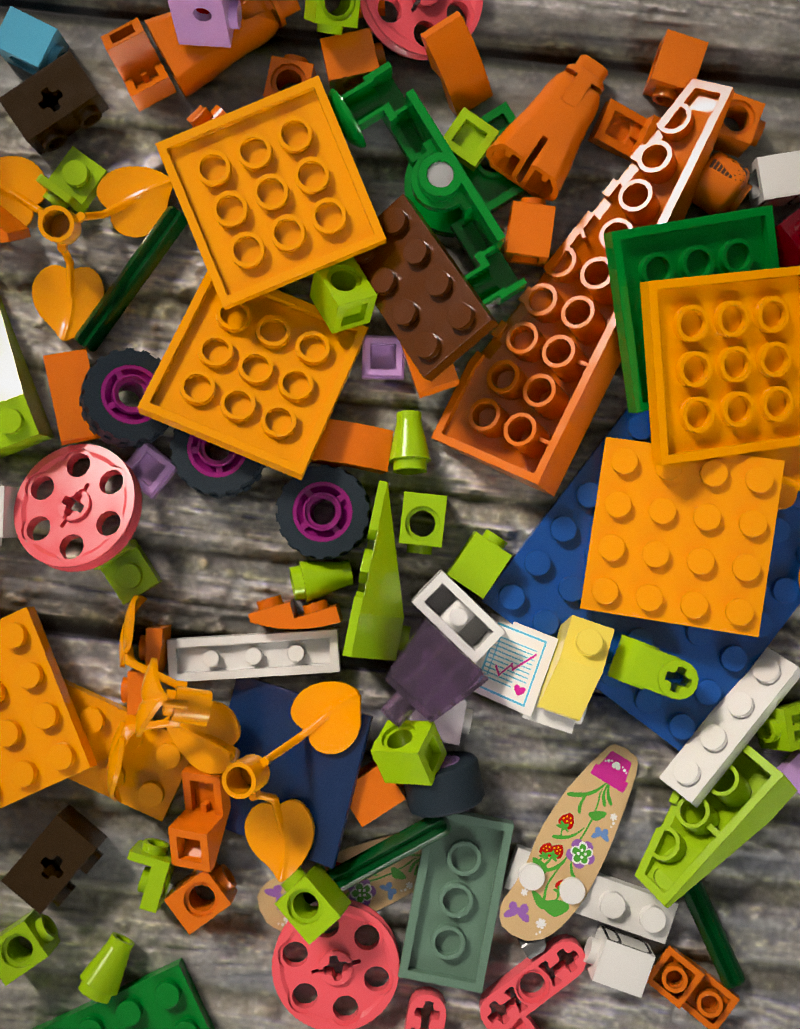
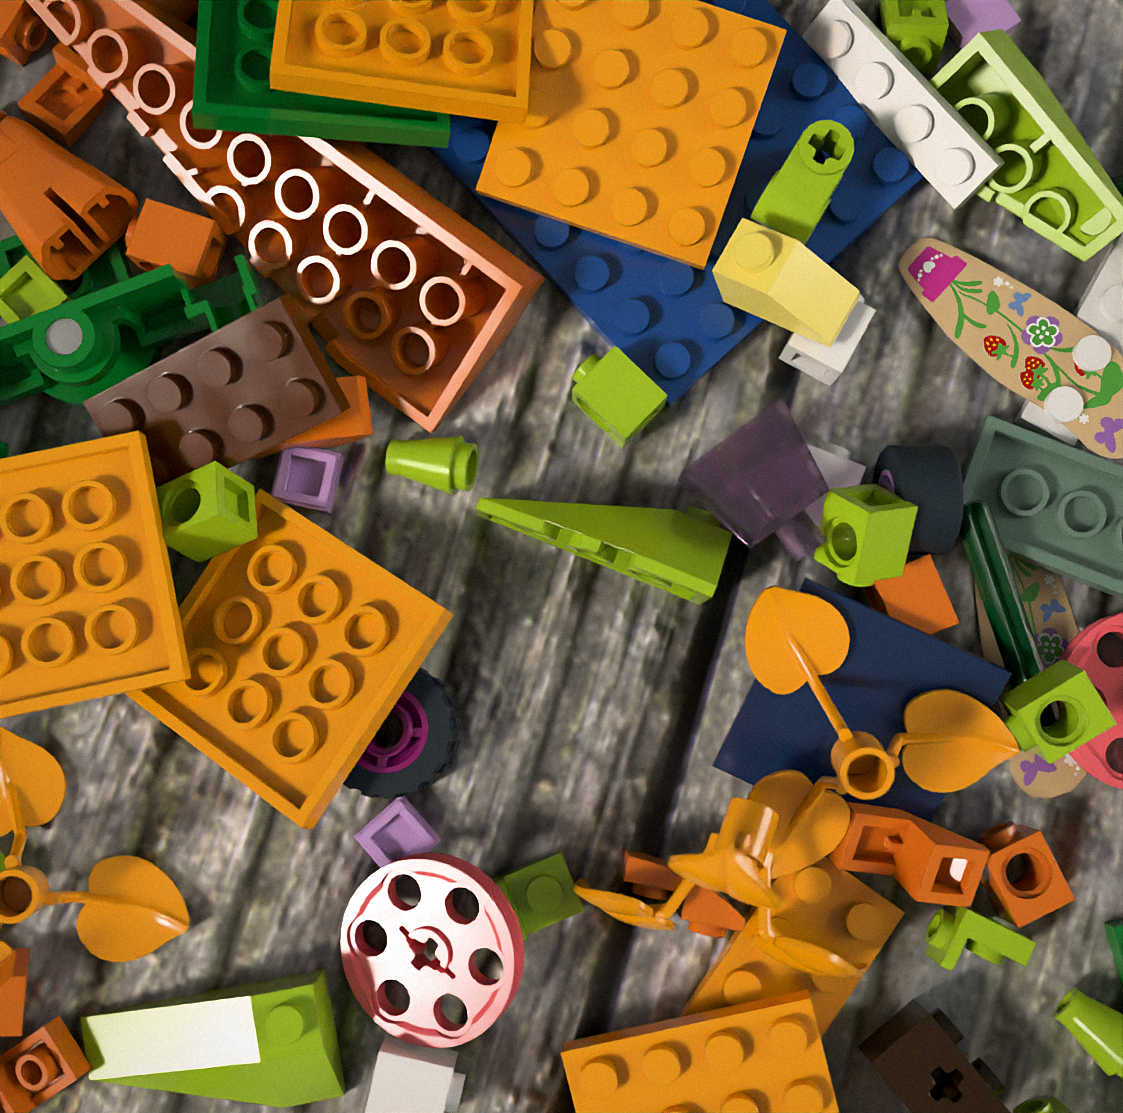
camera: 80 degrees left, 5 degrees down
orange slope [43,349,101,445] -> none
dark green axle [74,206,188,352] -> none
black wheel [79,348,169,448] -> none
white plate [166,628,341,682] -> none
orange slope [248,594,343,629] -> none
black wheel [275,464,372,560] -> none
lime cone [289,560,353,603] -> none
orange slope [310,419,394,474] -> none
lime brick [399,491,447,555] -> none
white brick [411,569,505,663] -> none
white sticker [465,613,559,717] -> none

